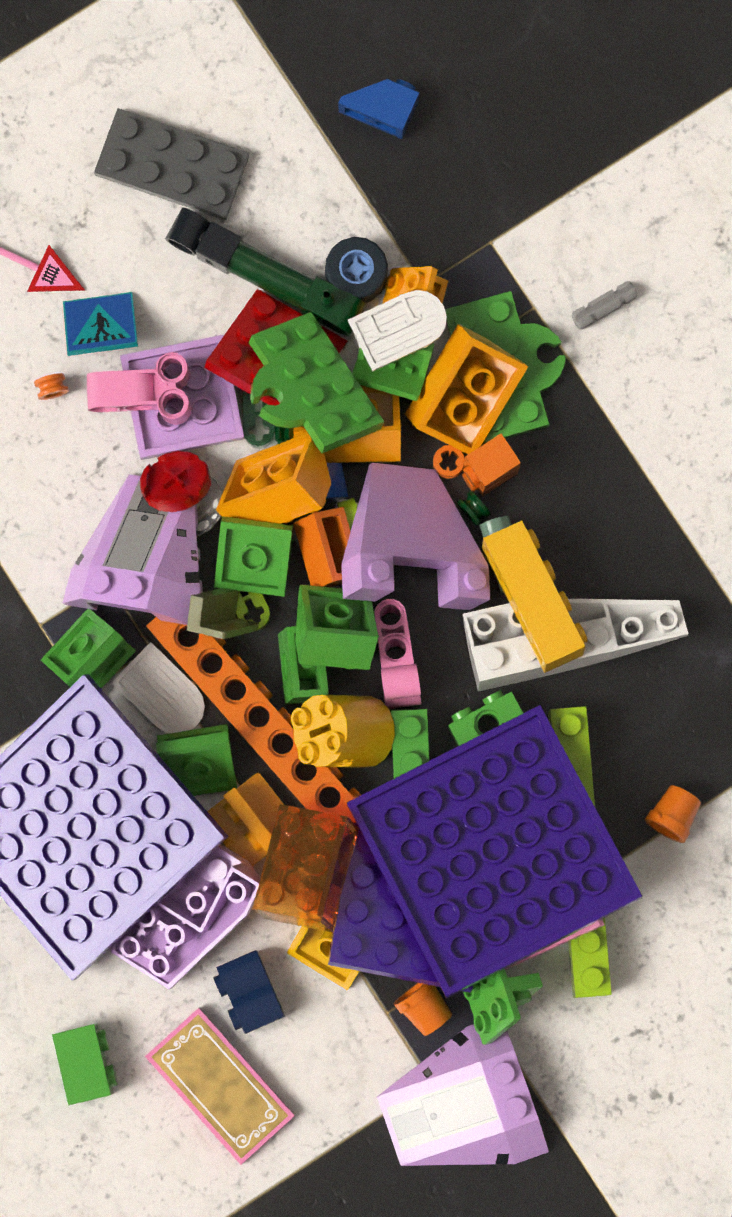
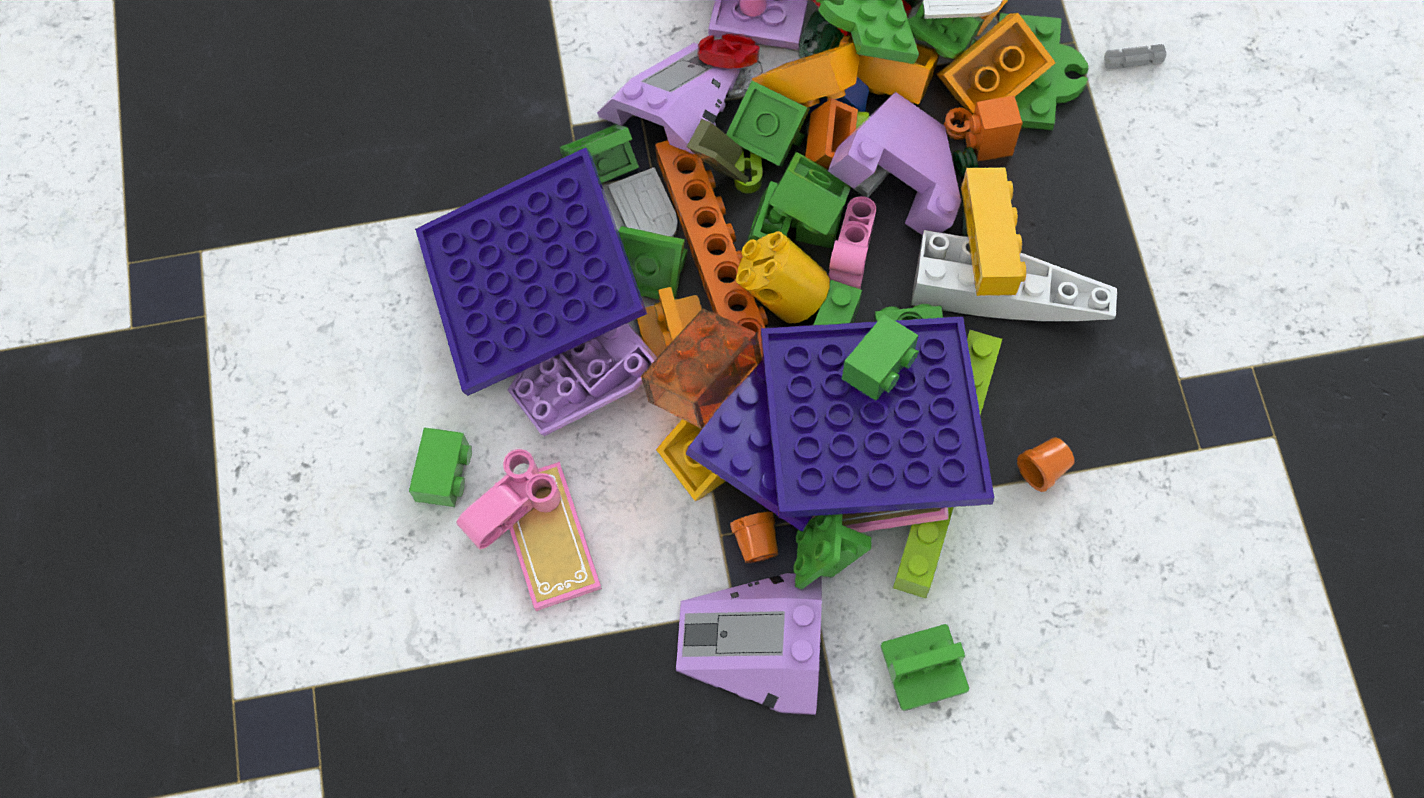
camera: 25 degrees right, 15 degrees down
dark blue brick [213,950,285,1034] -> none
none -> bright pink piece [457,449,561,549]
none -> bright green piece [842,314,919,400]
none -> bright green bracket [880,624,970,711]

